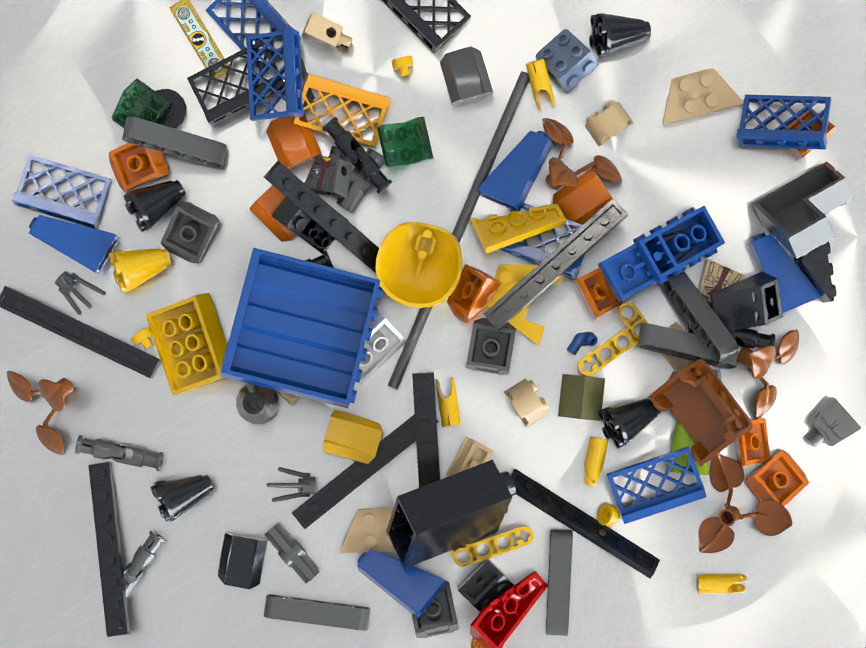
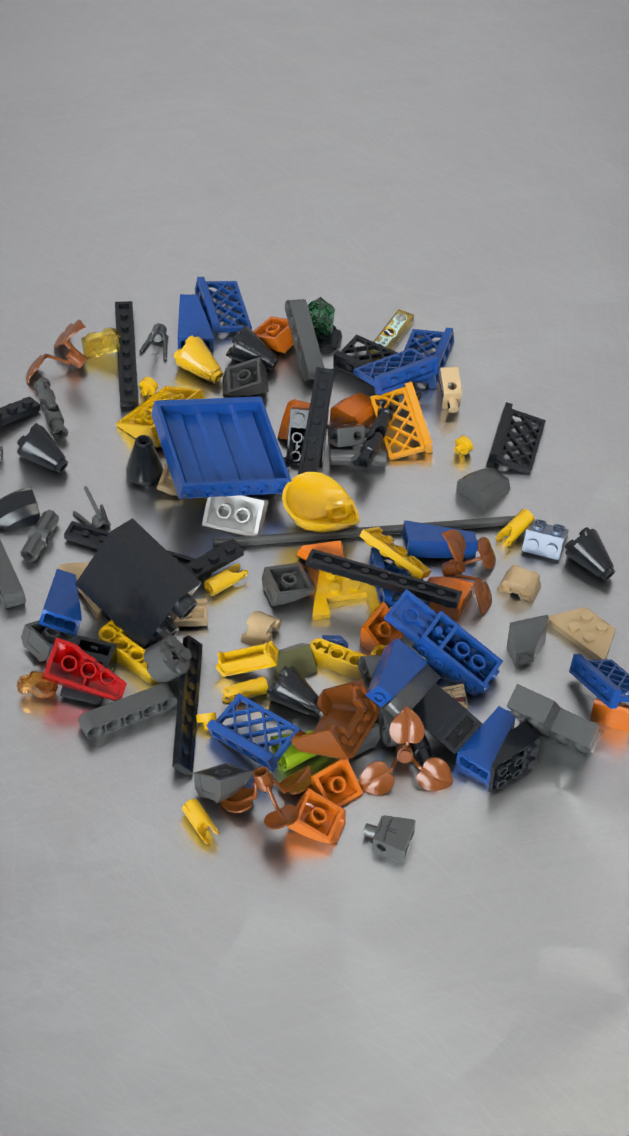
camera: 55 degrees right, 40 degrees down
yellow slope [323,410,382,464] -> none
clear green bracket [377,117,433,167] -> none
none -> clear yellow bracket [81,327,120,360]
none -> dark grey brick [144,635,192,683]
none -> dark grey slope [194,763,253,803]
none -> yellow container [215,641,279,677]
none -> blue slope [366,638,427,707]
none -> dark grey slope [506,615,549,666]

